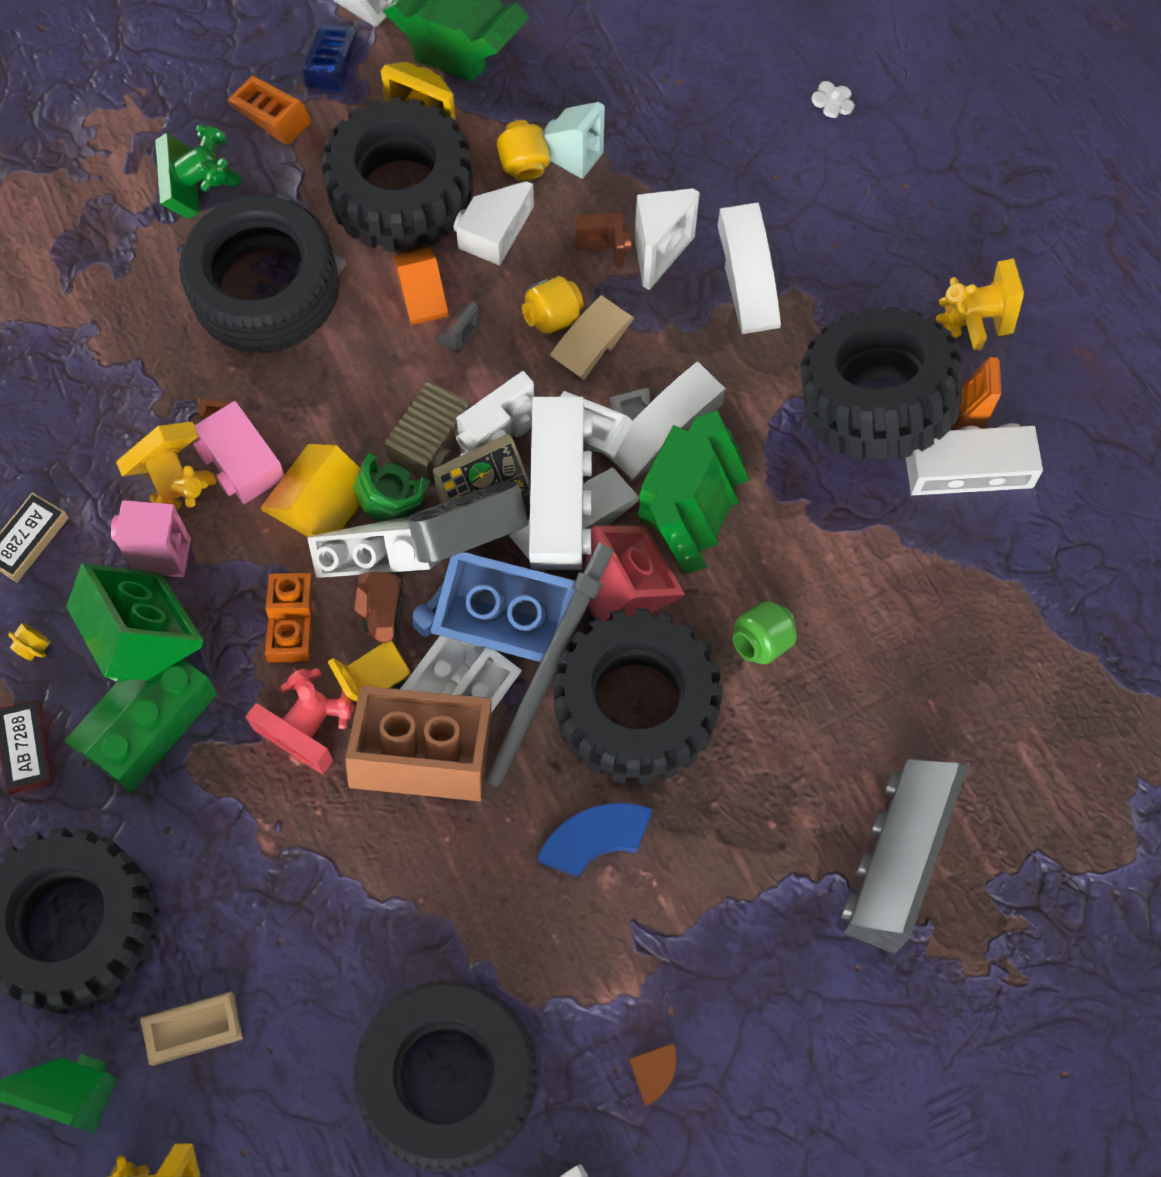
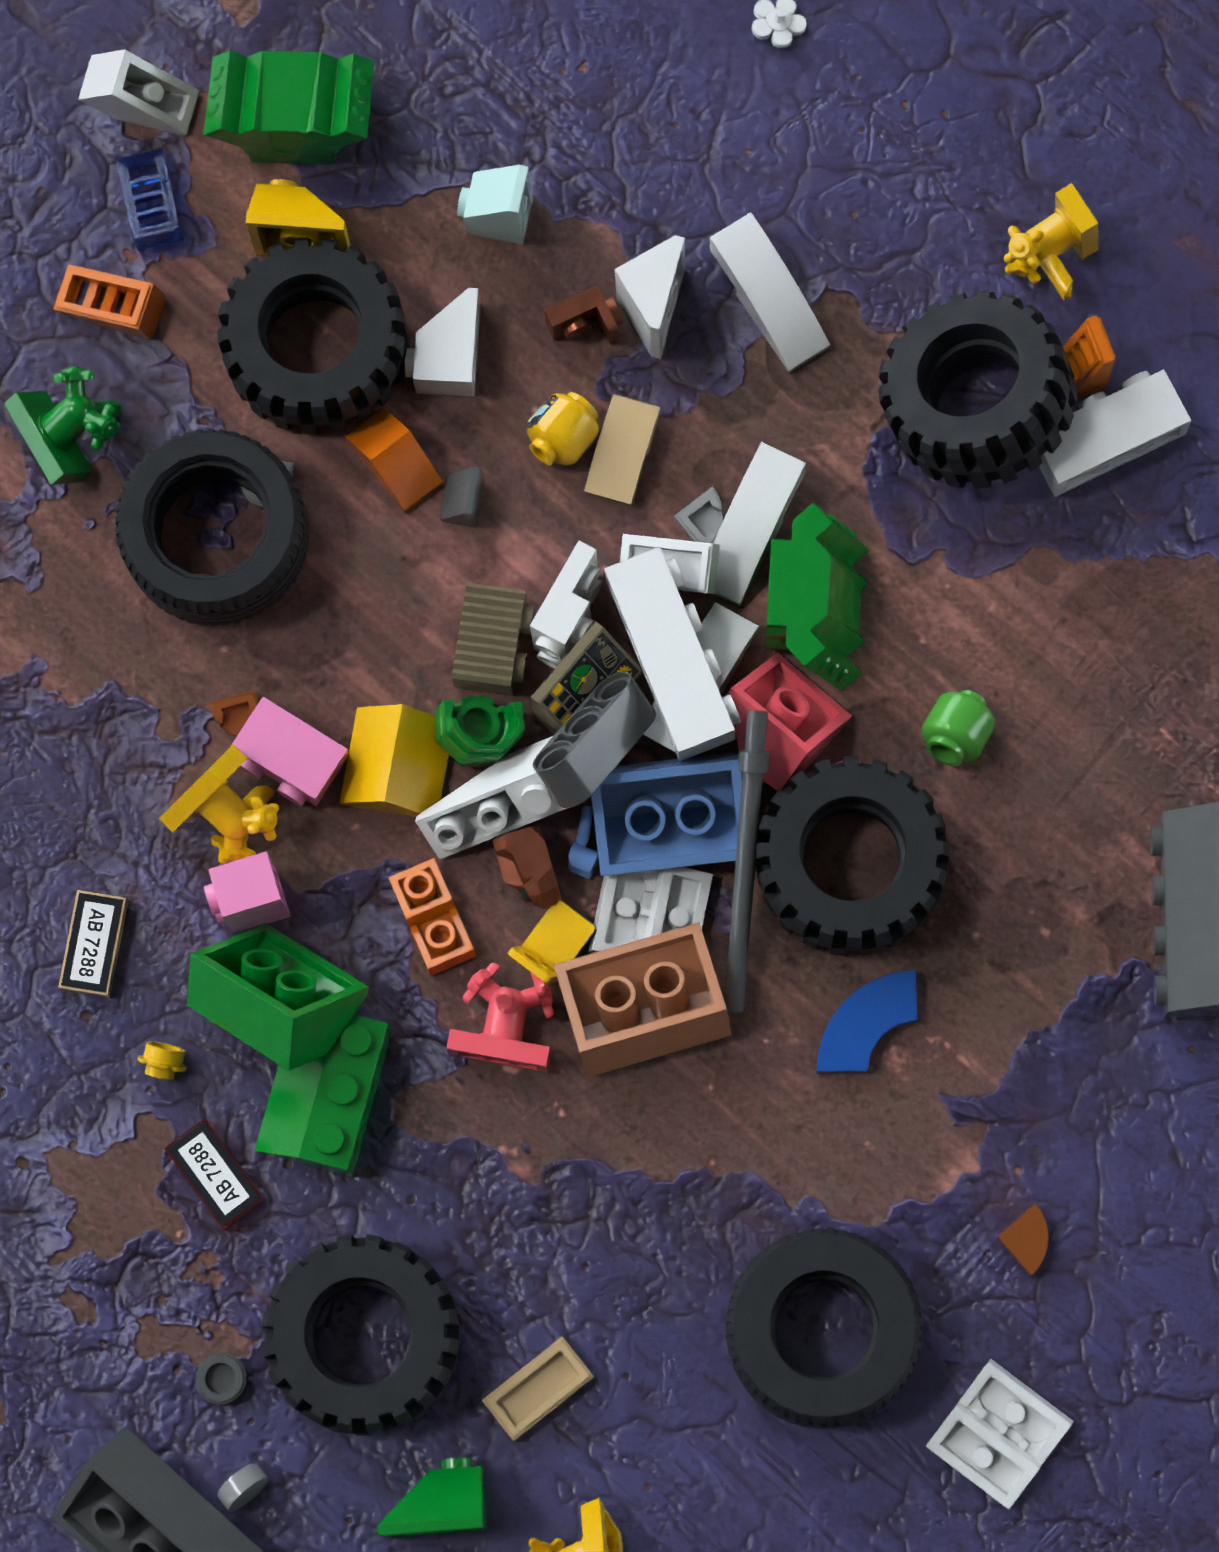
camera: 15 degrees left, 10 degrees up
yellow head [497,120,551,181] -> none

